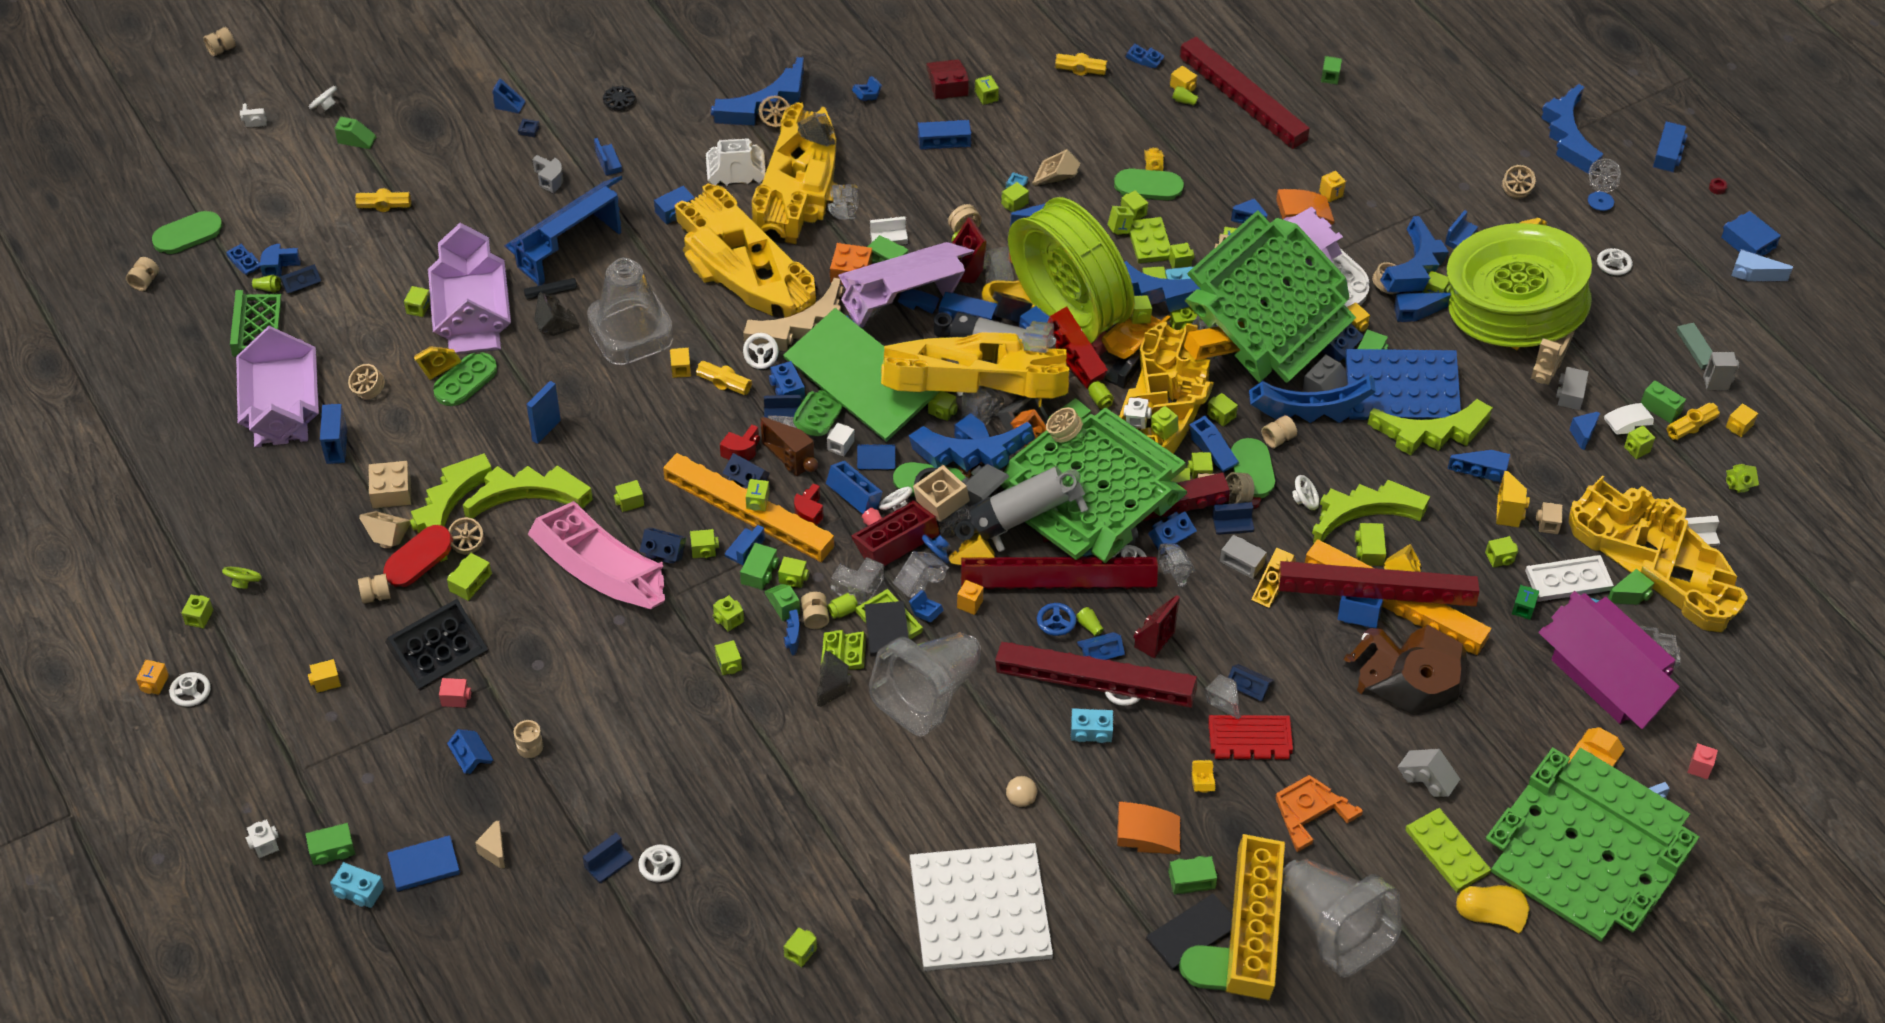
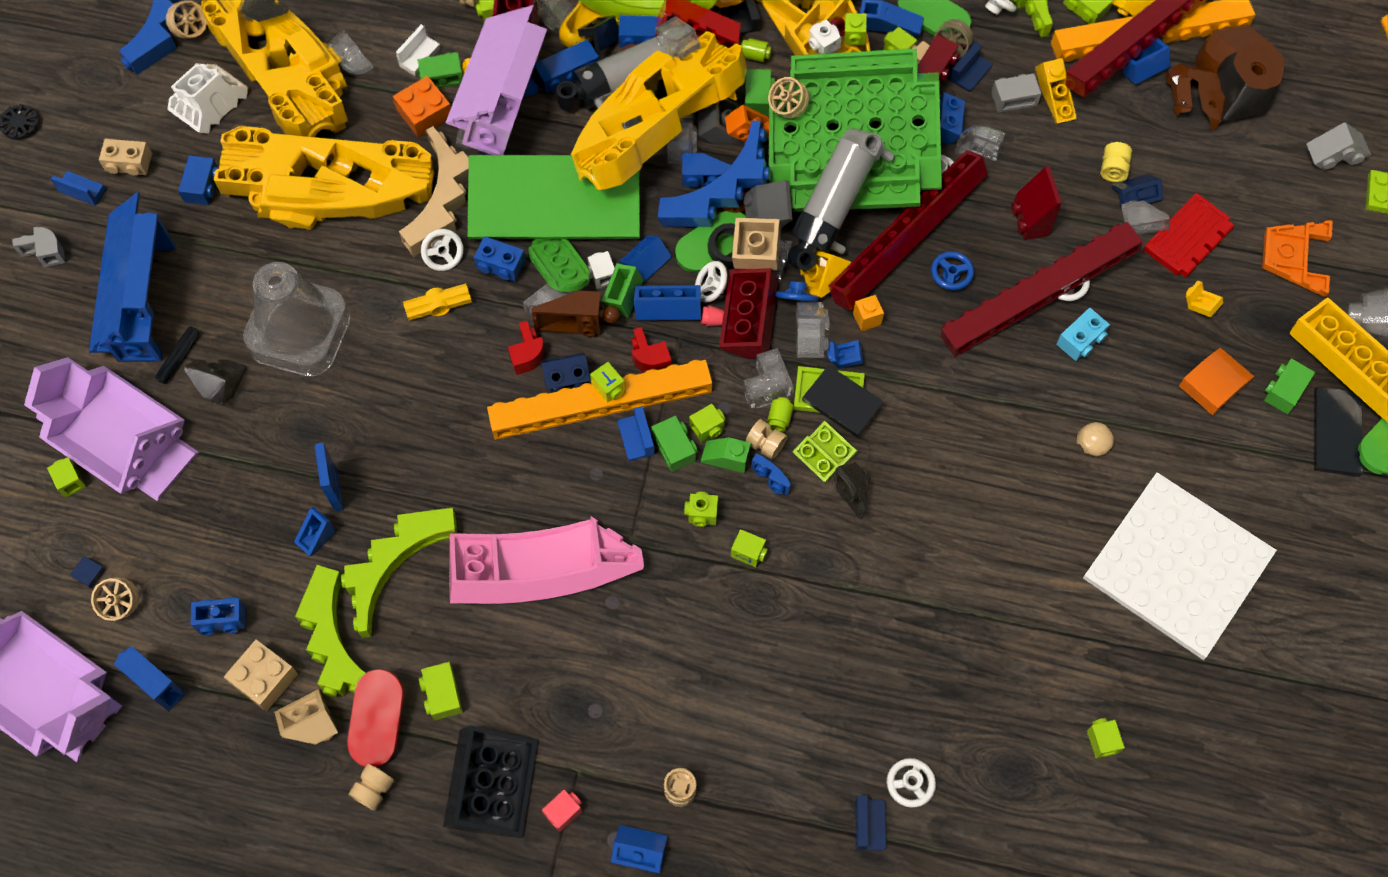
camera: 45 degrees left, 15 degrees up
yellow slope [414,346,462,380] -> none
bright green tile [434,352,497,406] -> none
tan wheel [448,517,484,555] -> none
lime brick [613,480,644,512] -> none
dark blue brick [640,527,687,563] -> none
yellow brick [670,348,691,378] -> none
lime brick [690,529,719,558] -> none
dark blue panel [764,395,801,424] -> none
clear cone [869,632,981,736] -> none
lime brick [928,391,958,421] -> none
lime cone [1076,607,1104,637] -> none
blue panel [1077,632,1125,660] -> none
none -> dark blue tile [70,556,105,588]
none -> tan brick [99,139,152,175]
none -> blue brick [191,597,246,636]
none -> blue slope [294,507,336,556]
none -> bright green brick [602,264,643,317]
none -> light yellow wheel [1101,142,1132,182]

